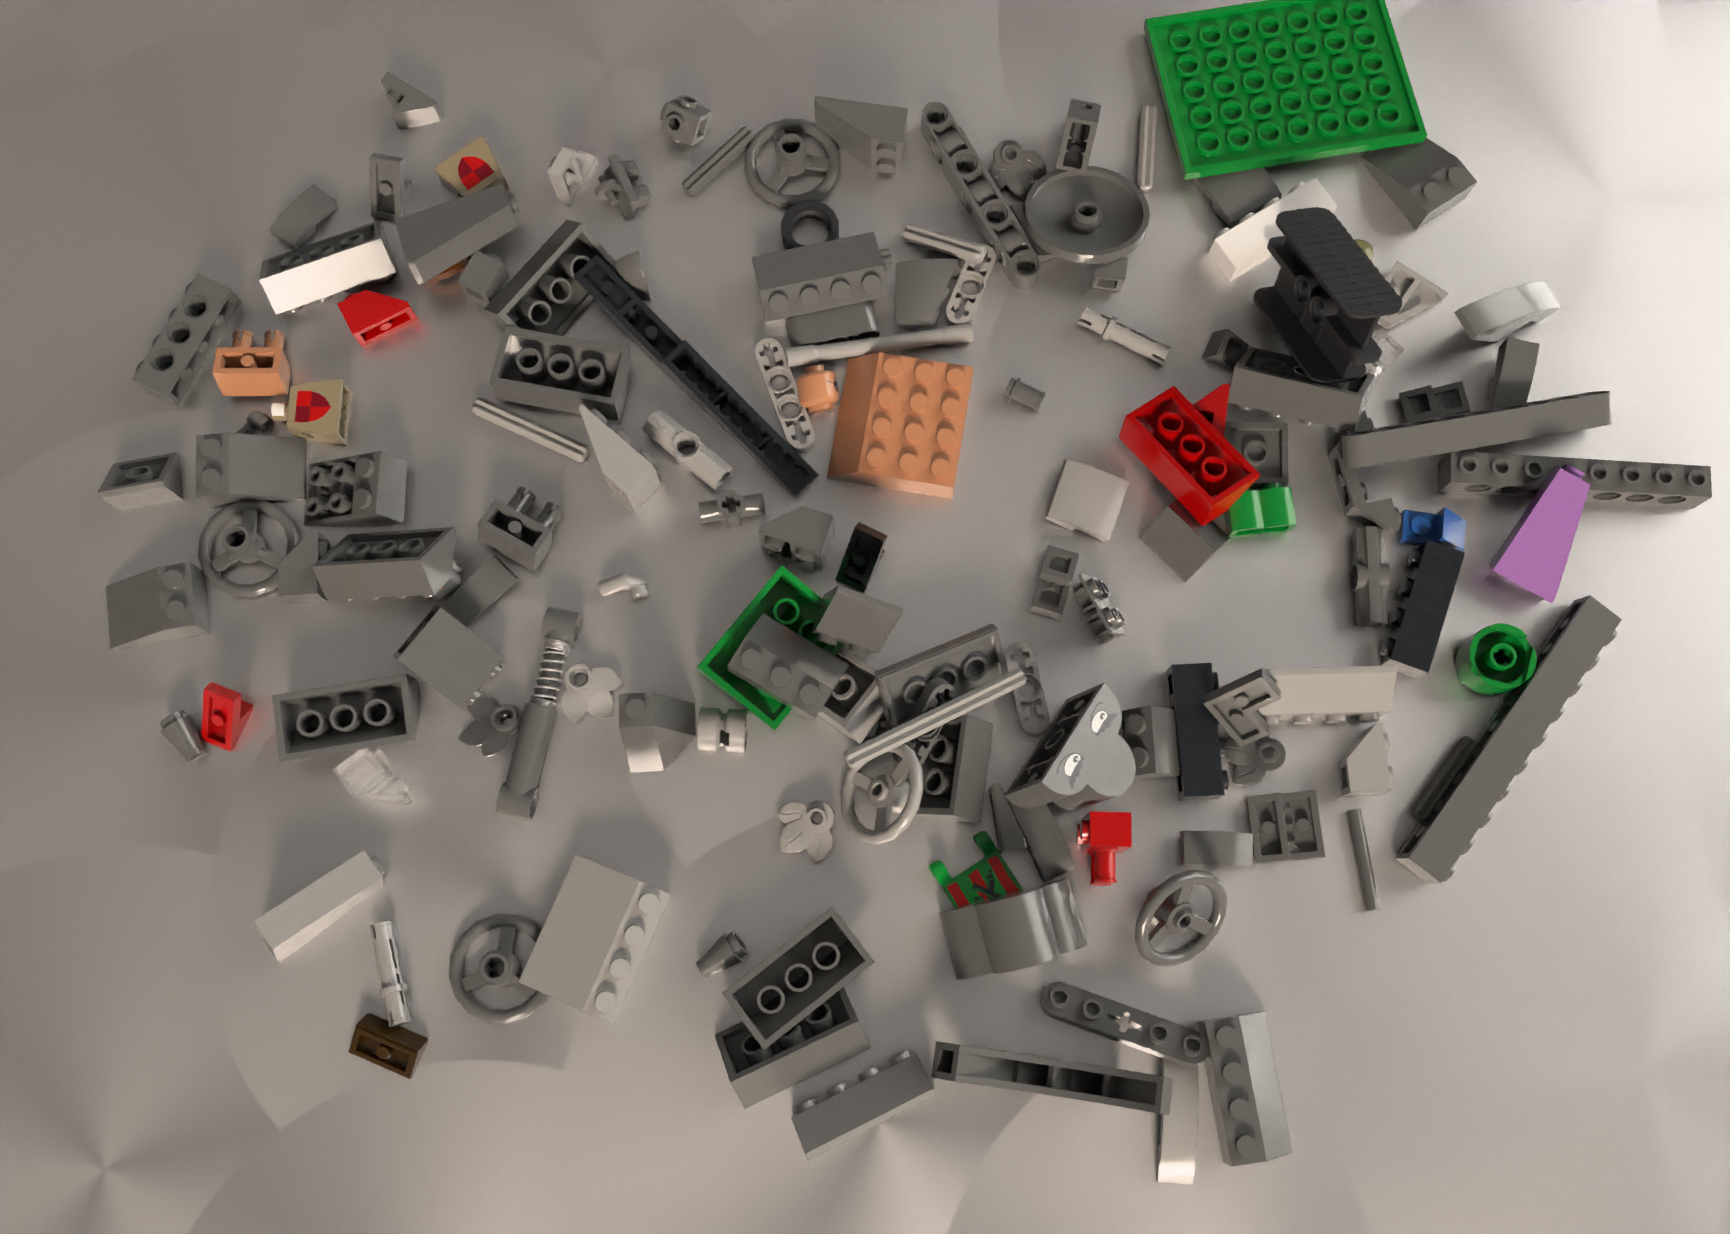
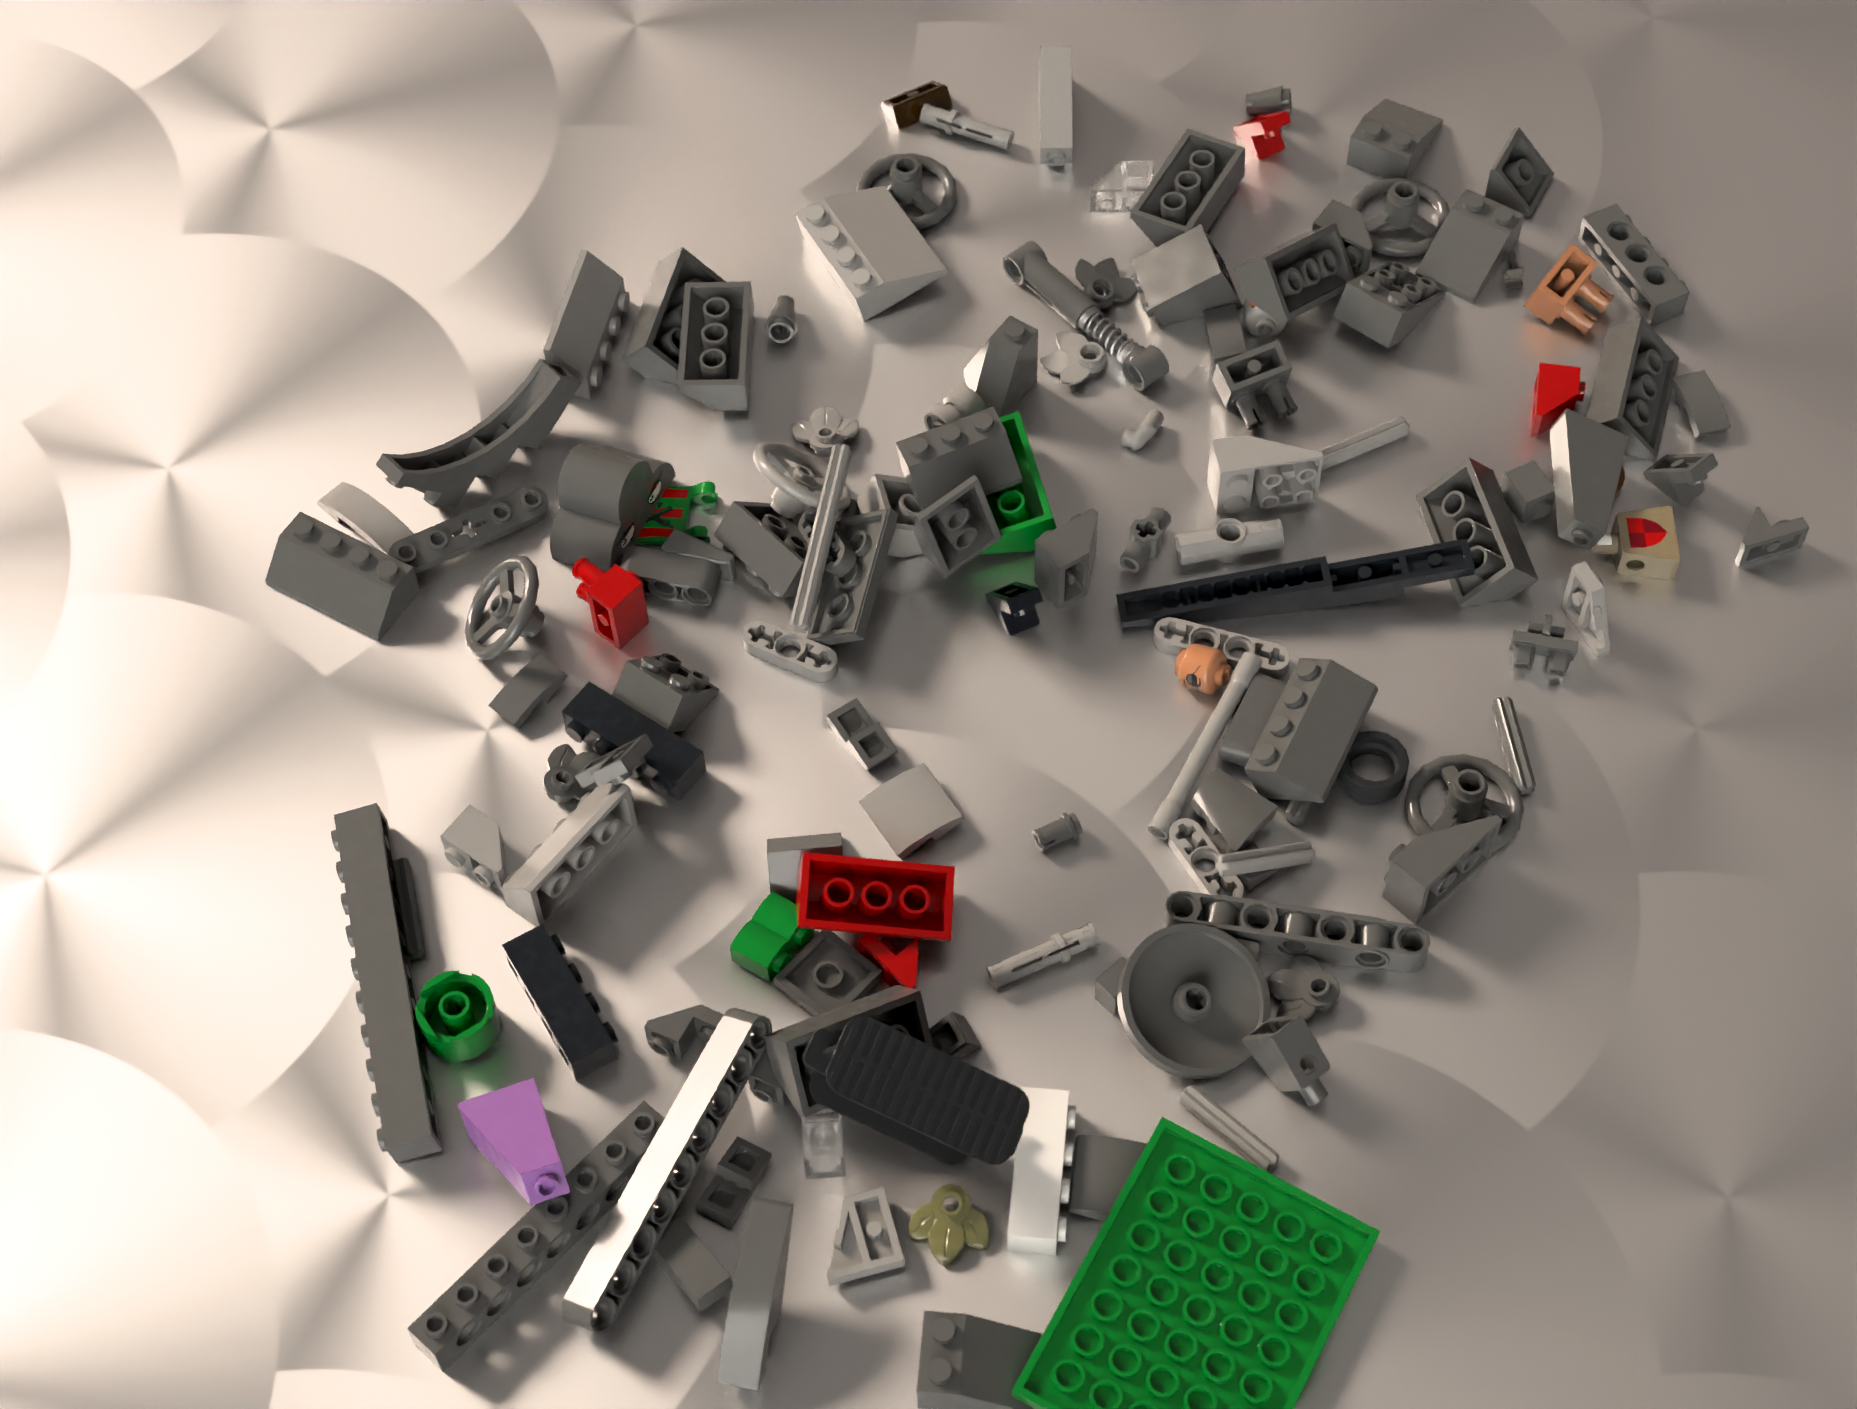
camera: 130 degrees right, 20 degrees down
dark tan torso [271,378,351,446] -> none
dark grey slope [489,326,630,421] -> none
dark grey brick [612,251,651,301] -> none
dark grey brick [660,95,712,146] -> none
nougat slope [827,352,974,499] -> none
brick [1004,683,1136,810] -> none
dark grey hinge [1073,573,1126,644] -> none
dark grey slope [1247,790,1326,864] -> none
dark grey bar [1348,809,1380,911] -> none
dark grey piece [1350,526,1391,628] -> none
blue slope [1398,508,1466,552] -> none

